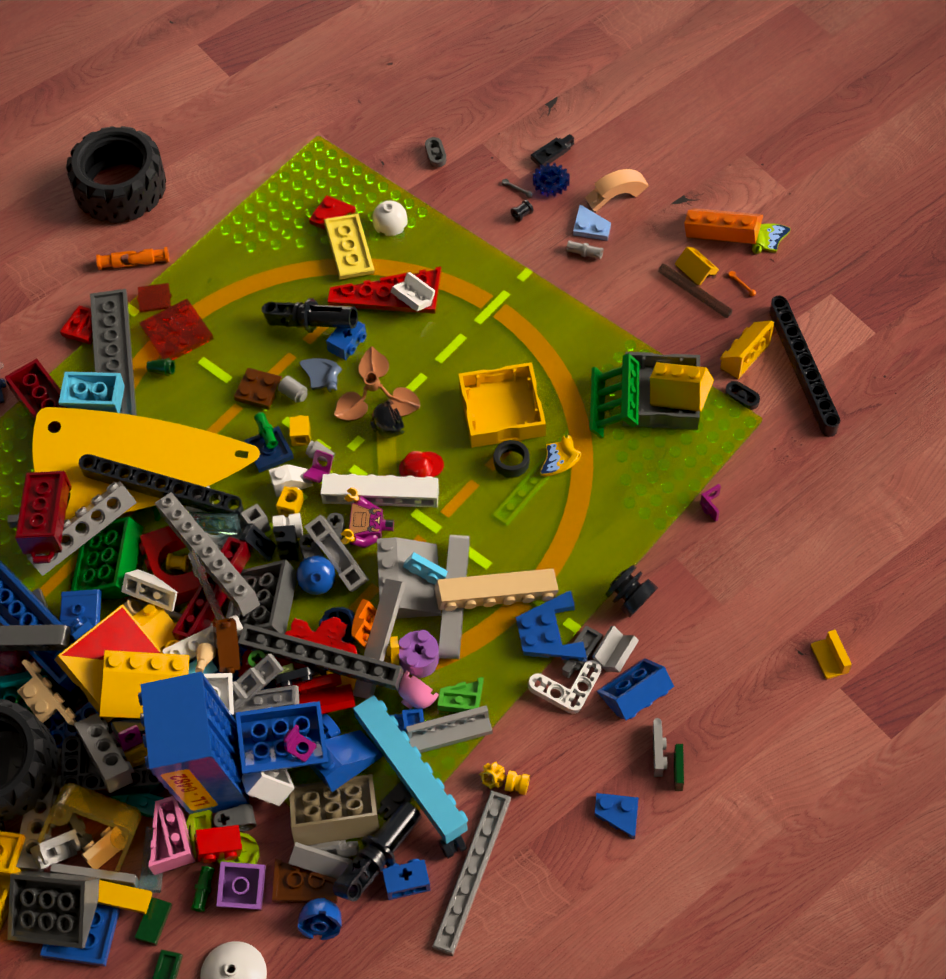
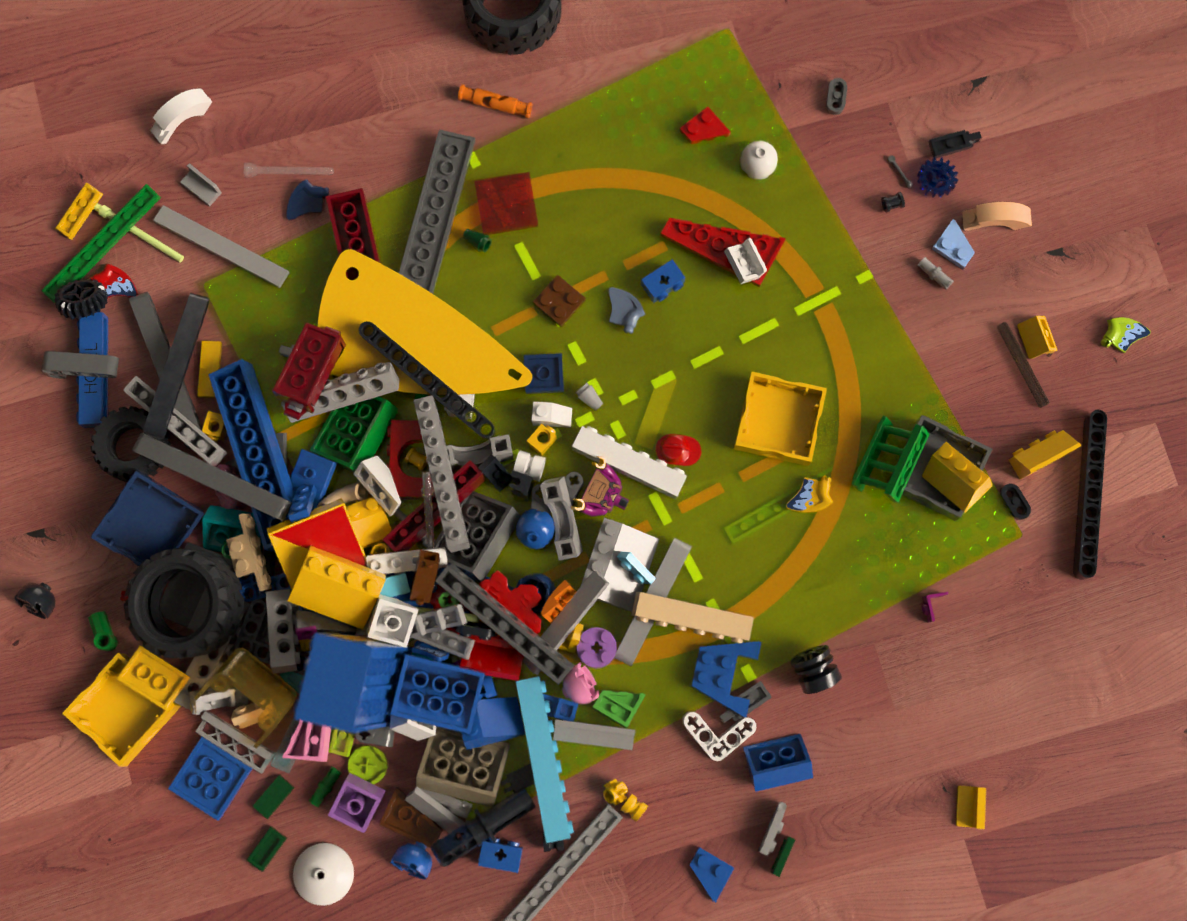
camera: 20 degrees right, 20 degrees up
dark grey slope [7,870,99,948] -> none
medium azure slope [59,372,125,413] -> none
red wing [60,305,93,344] -> none
yellow tile [97,880,153,914] -> none
clear red piece [137,283,172,313] -> none
clear light blue plate [188,511,241,535] -> none
red brick [194,825,242,863] -> none
tan cone [195,643,217,673] -> none
green pin [254,412,278,449] -> none
black piece [261,298,358,333] -> none
light grey brick [278,376,308,403] -> none
magenta bracket [283,725,316,762] -> none
yellow brick [290,415,311,446] -> none
magenta bracket [303,450,333,483] -> none
light yellow tile [324,214,374,280] -> none
nougat plant [334,346,420,421] -> none
black cylinder [370,399,405,438] -> none
black tyre [493,440,530,478] -> none
light grey panel [593,626,639,672] -> none
orange slope [684,208,763,244] -> none
orange hinge [729,271,756,296] -> none

